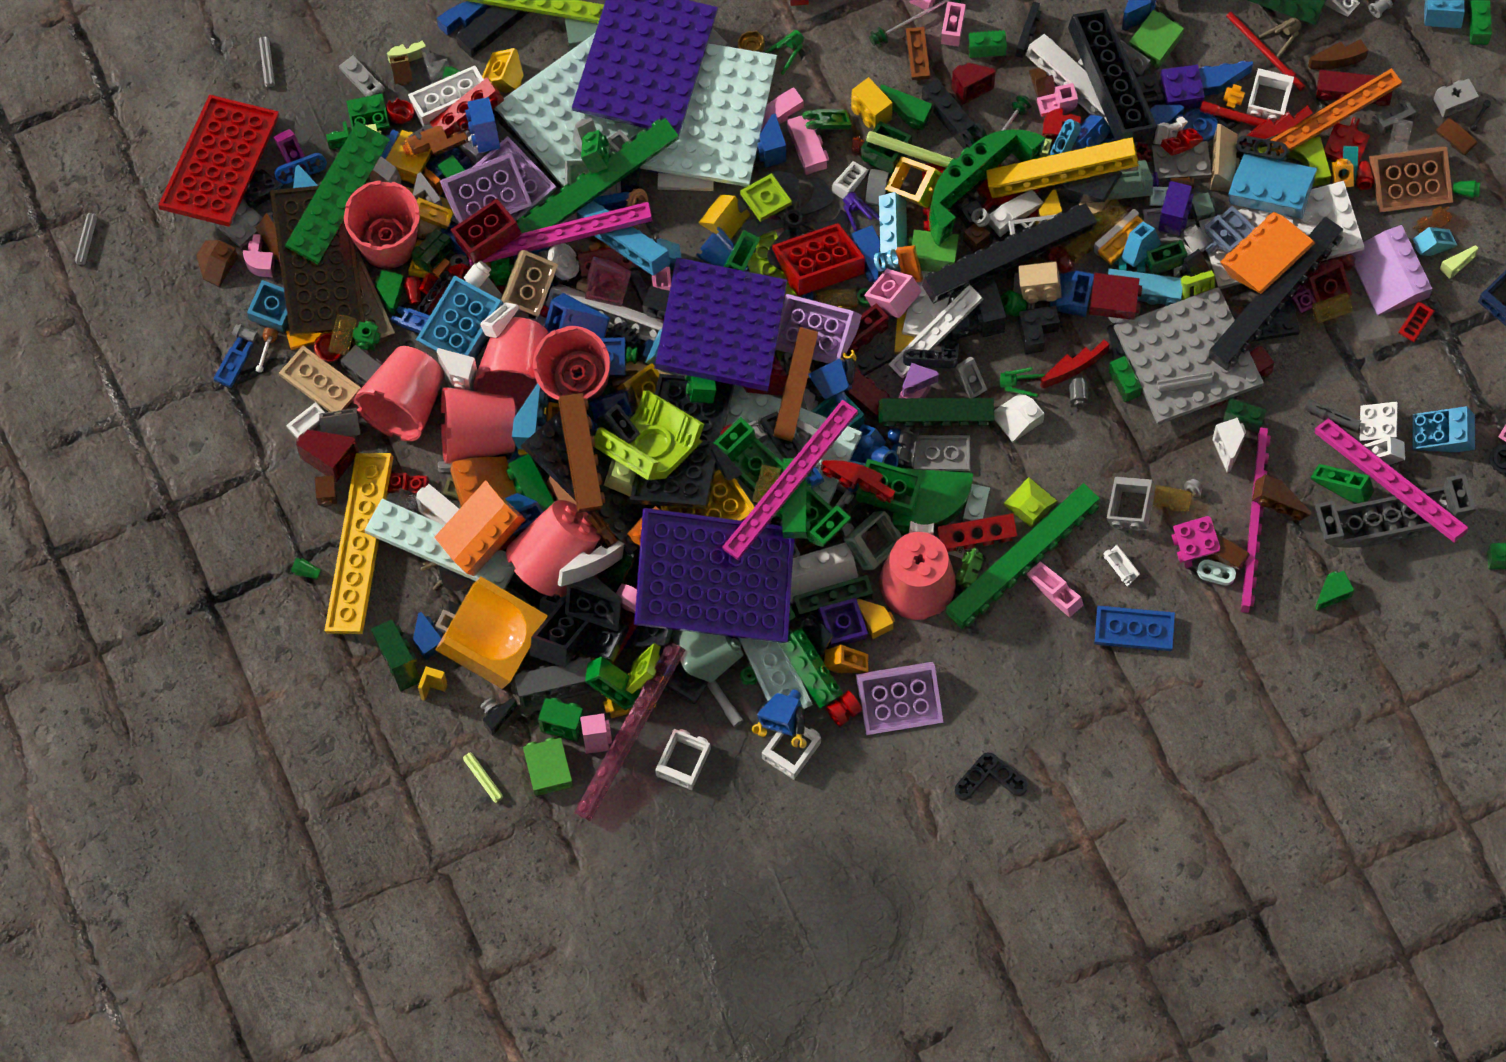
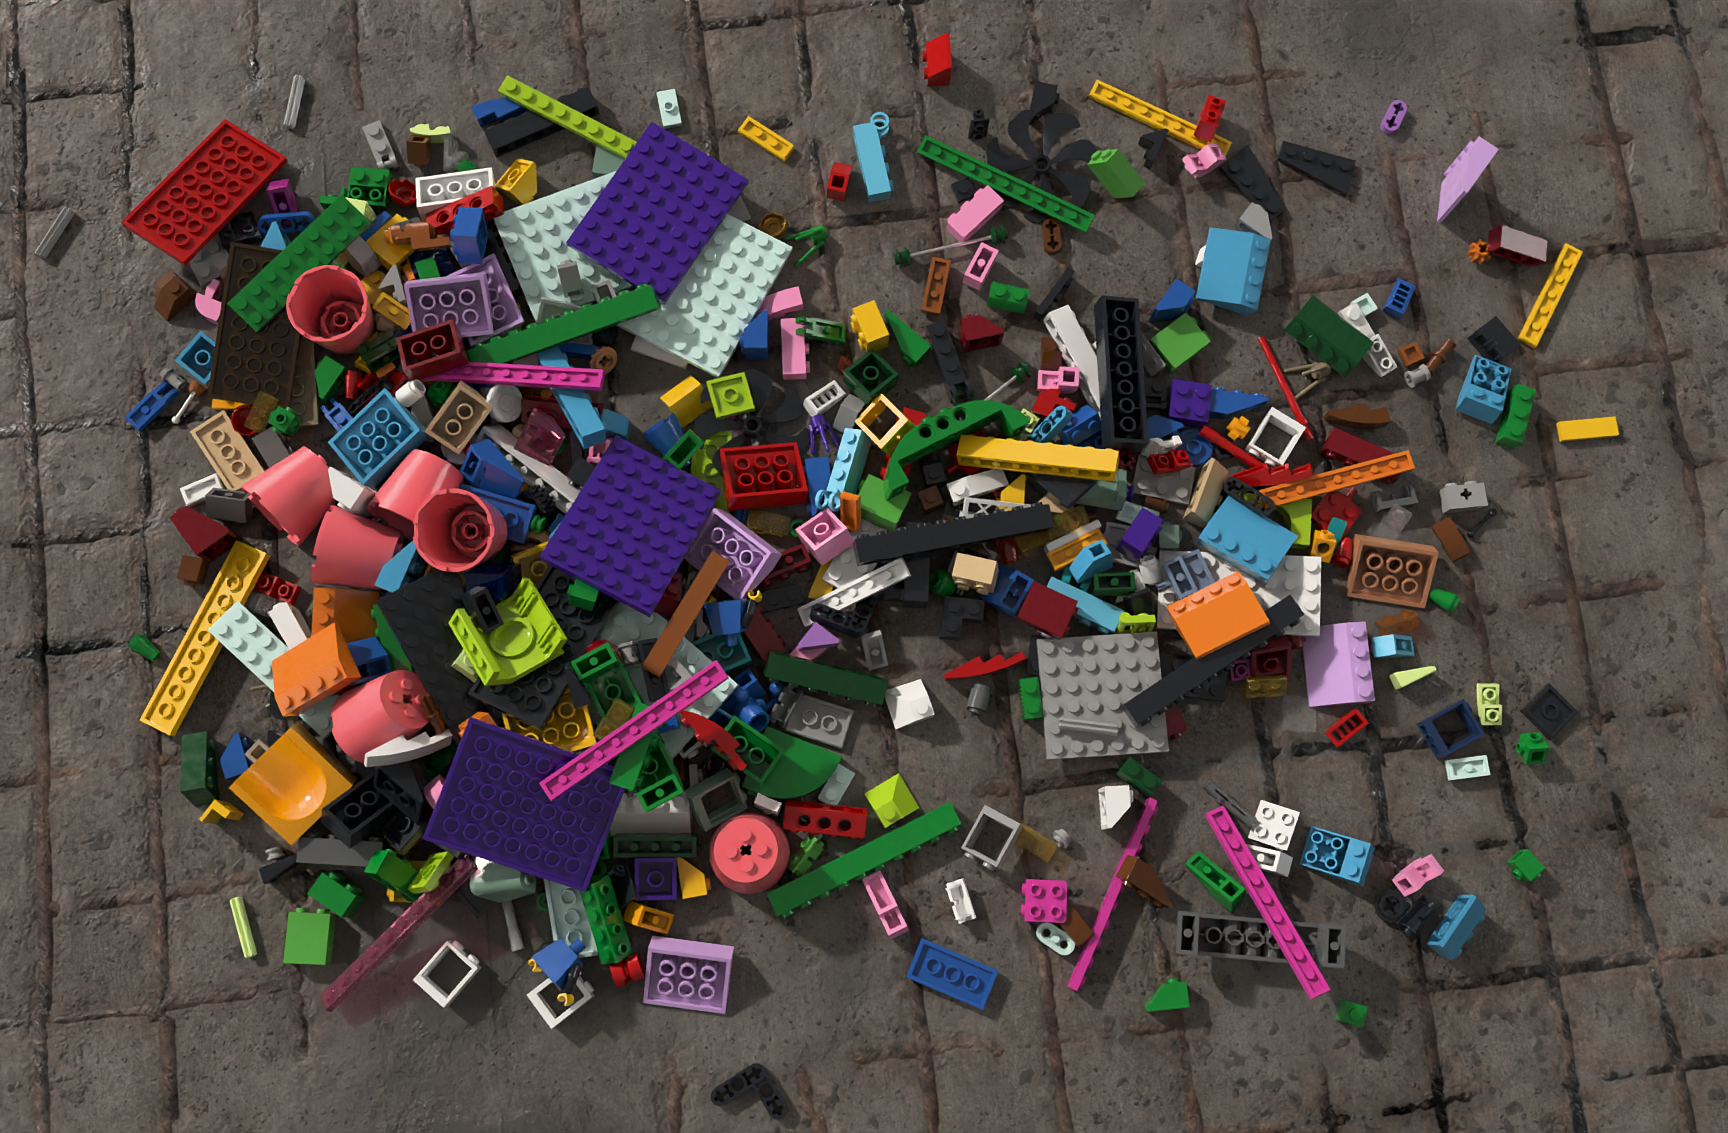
camera: 10 degrees right, 10 degrees up
white slope [480,302,519,338] -> none
dark orange brick [558,393,605,513] -> none
green brick [581,130,610,174] -> none
bright pink brick [581,713,612,754] -> none
yellowish green axle [866,131,953,168] -> none
light grey bush [971,208,990,227] -> none
green plant [1000,367,1045,398] -> none

